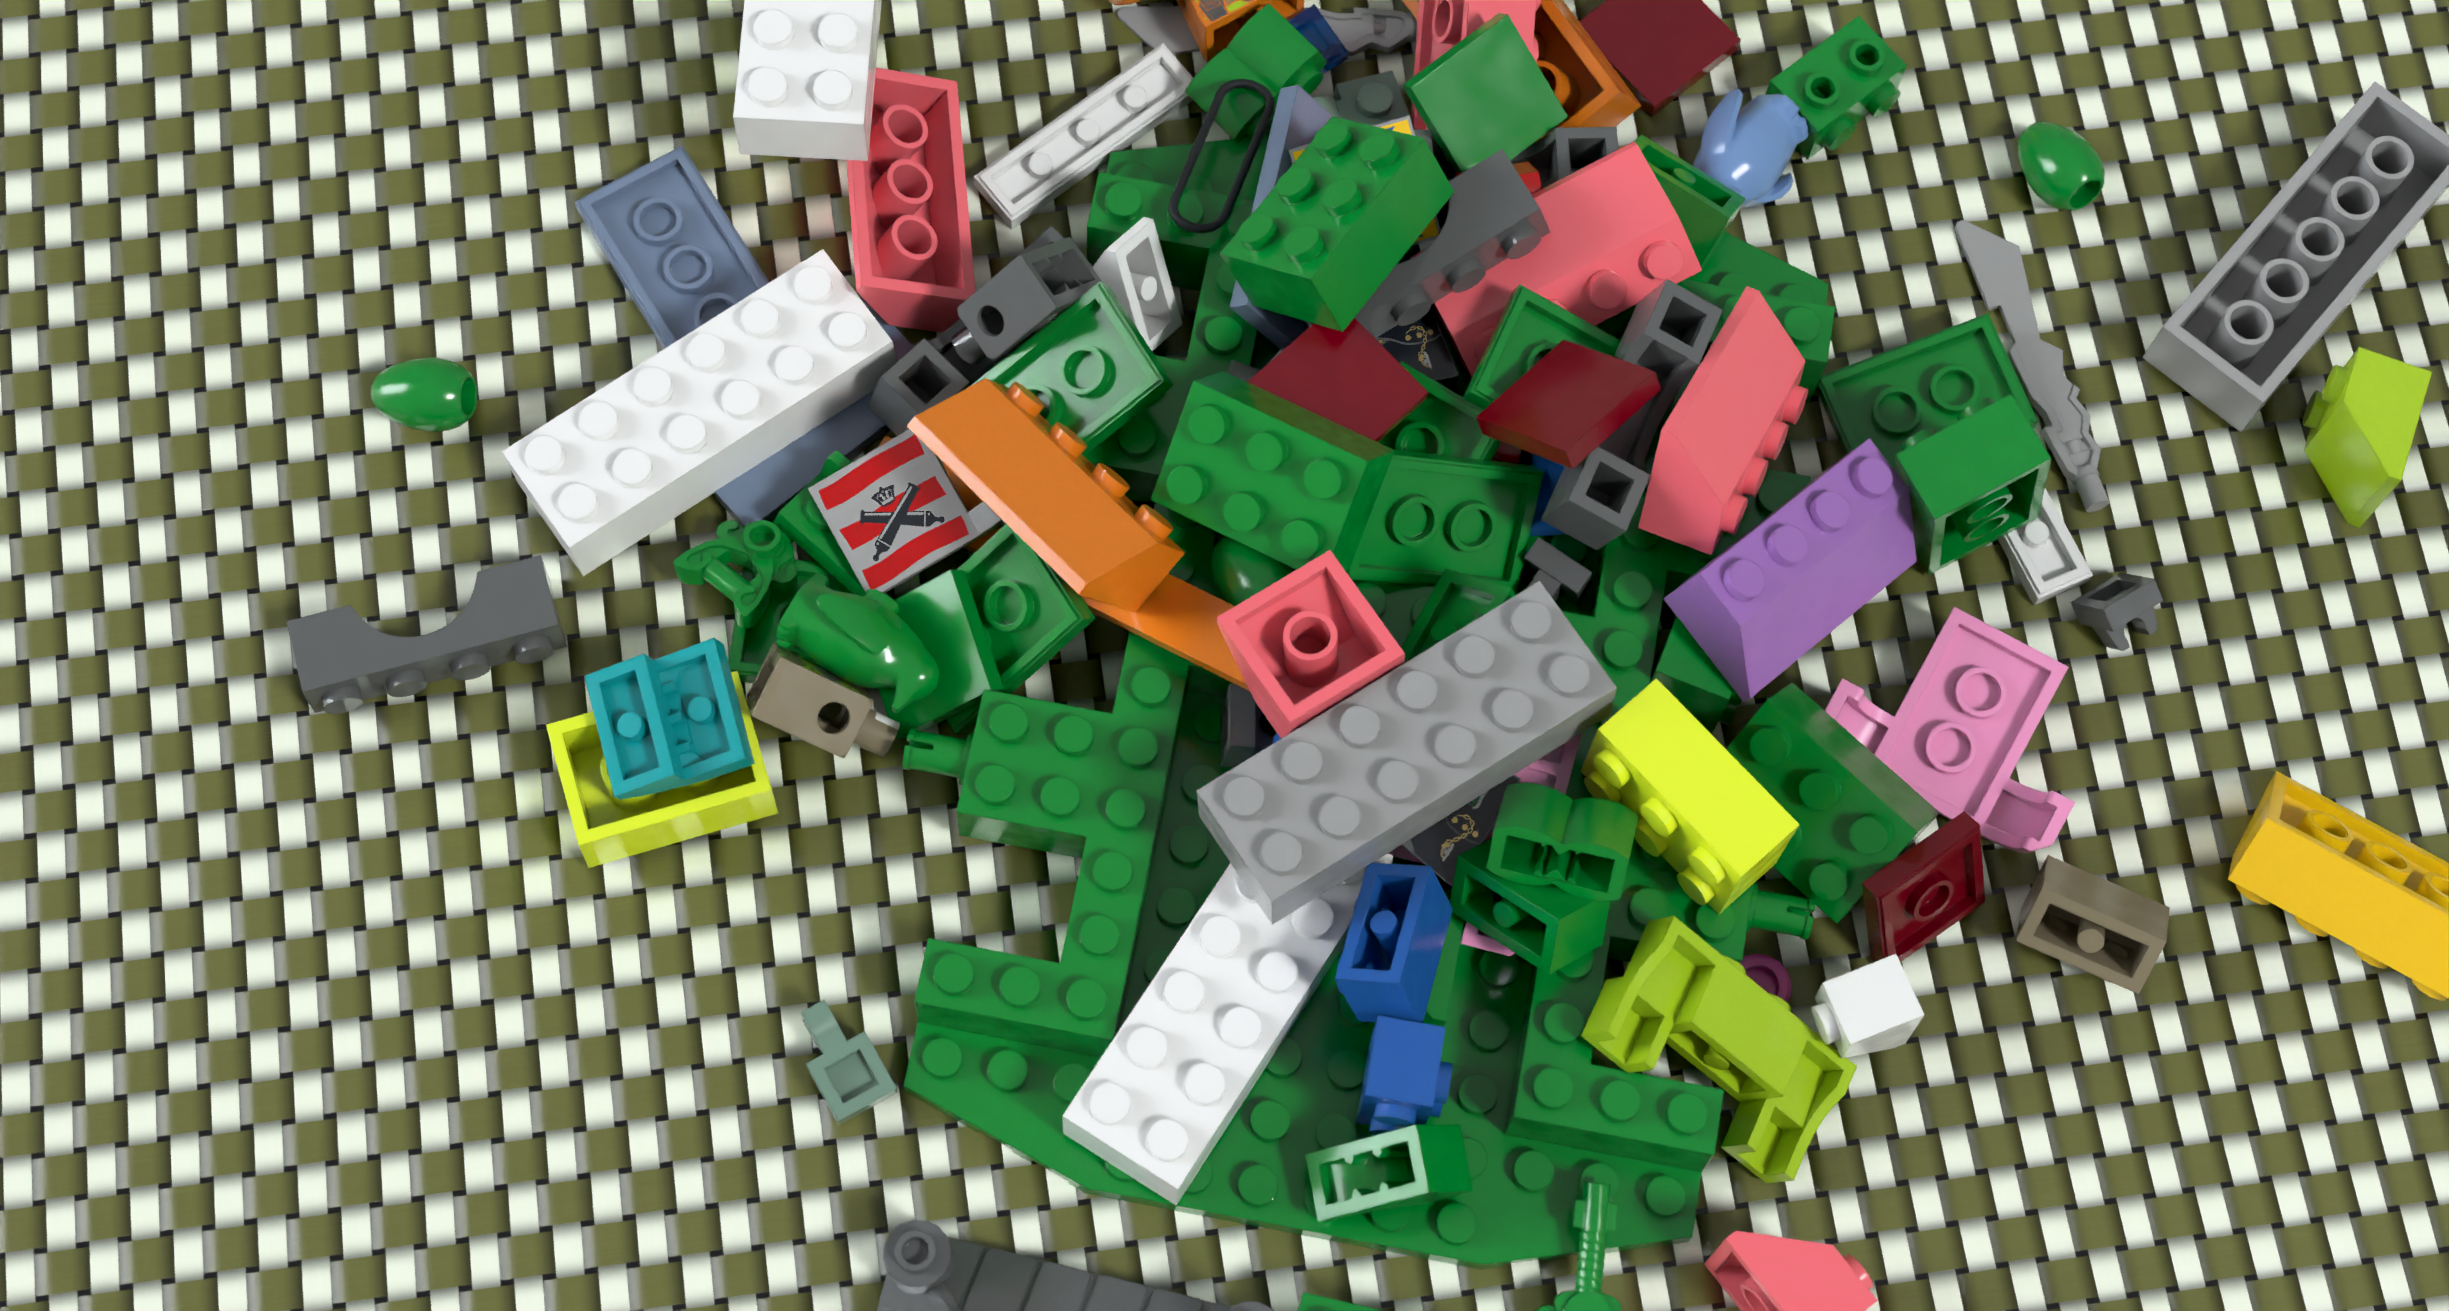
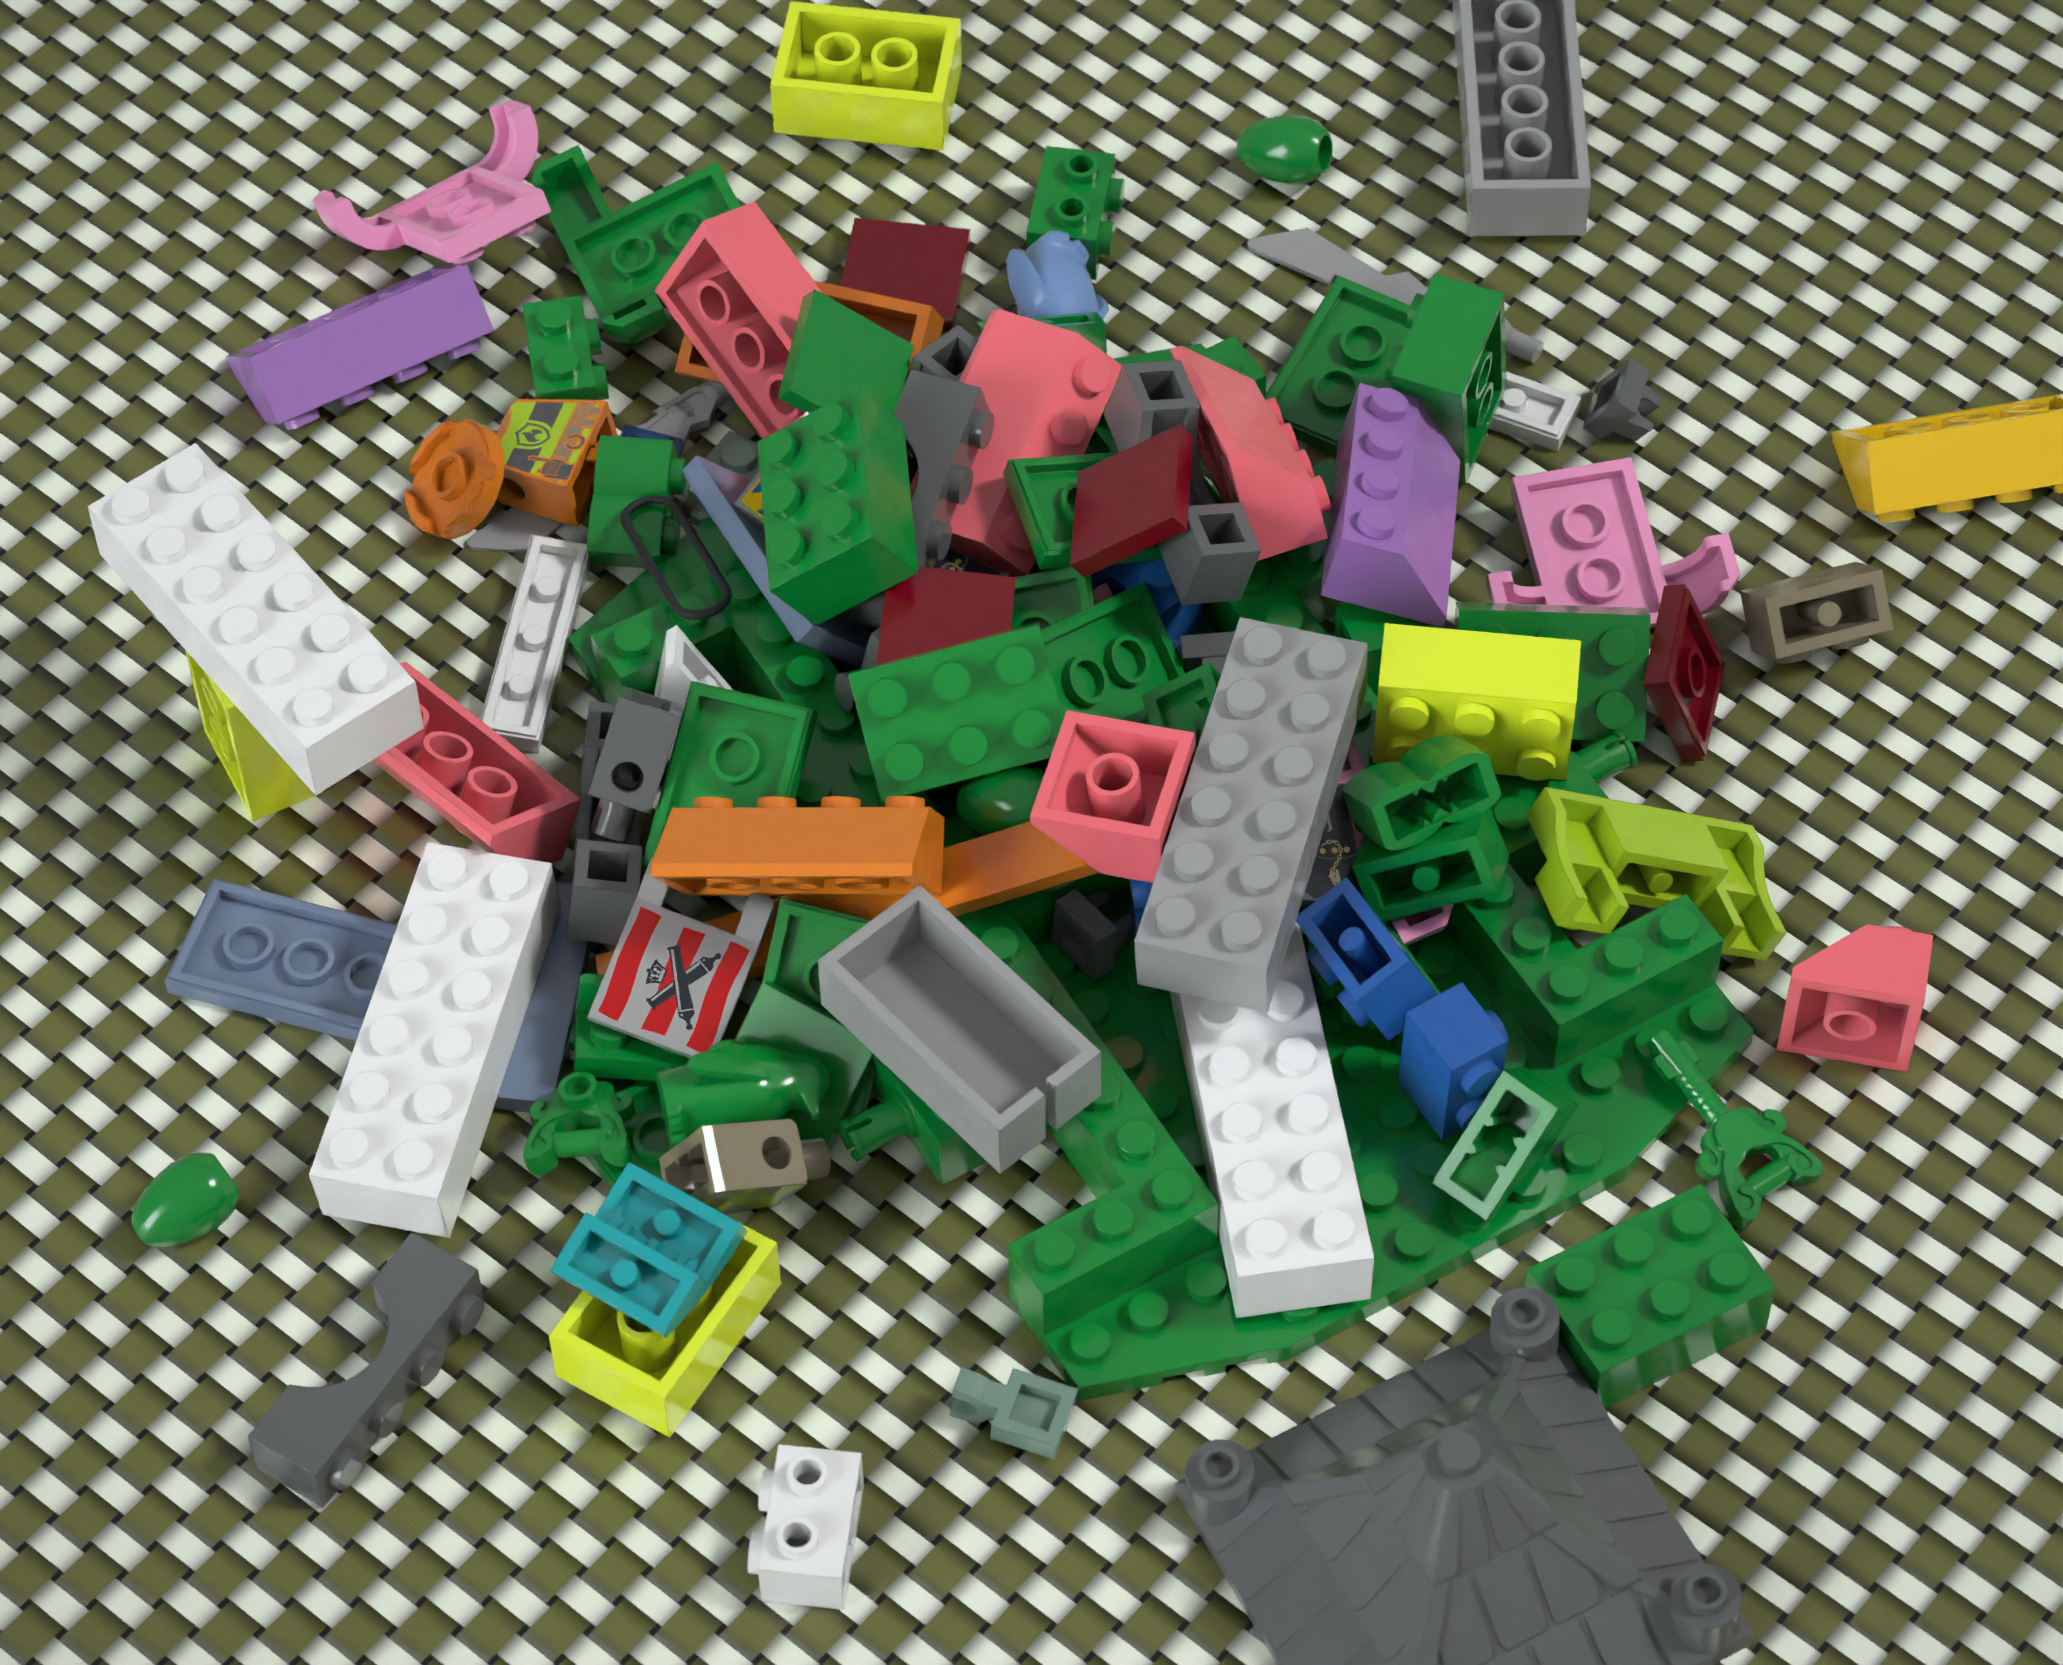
camera: 35 degrees left, 15 degrees down
white slope [1811,954,1924,1058] -> none
lime slope [2302,347,2432,528] -> none
none -> white brick [748,1444,864,1610]
none -> light grey piece [818,885,1101,1174]

